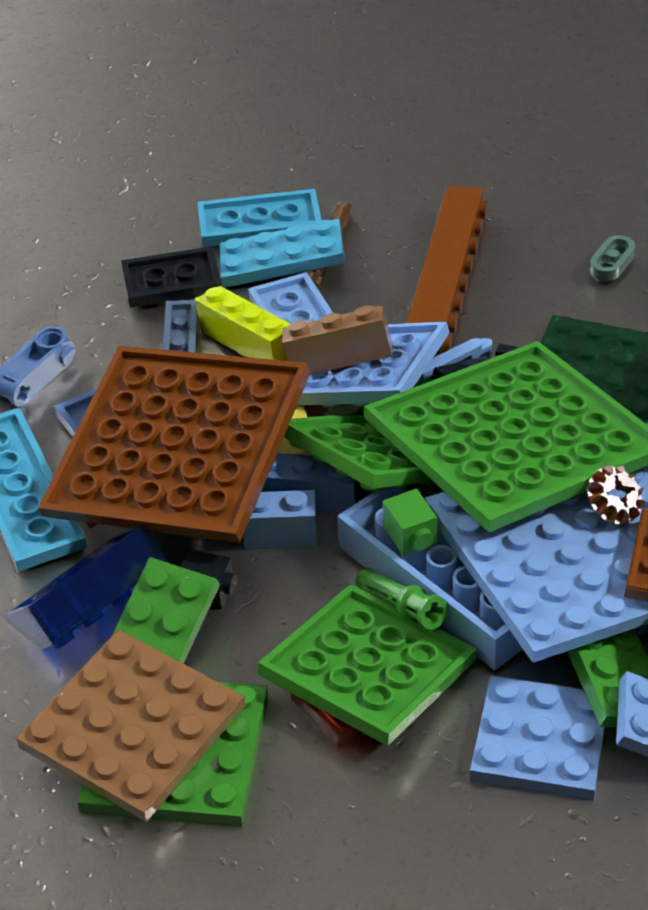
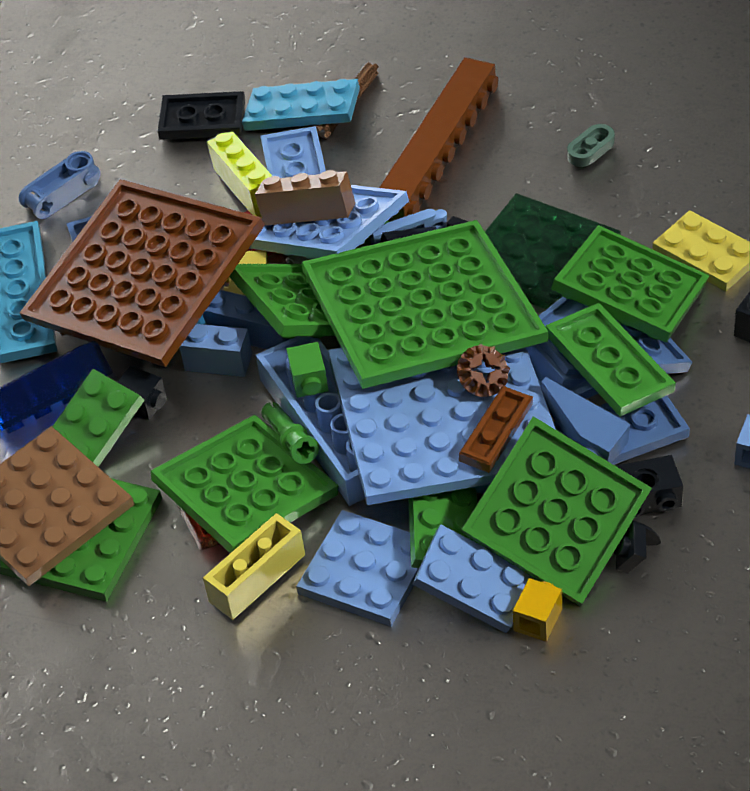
camera: 15 degrees right, 5 degrees up
sand blue plate [162,300,198,353] -> none
medium azure plate [197,189,322,247] -> none
none -> light yellow brick [203,513,305,620]

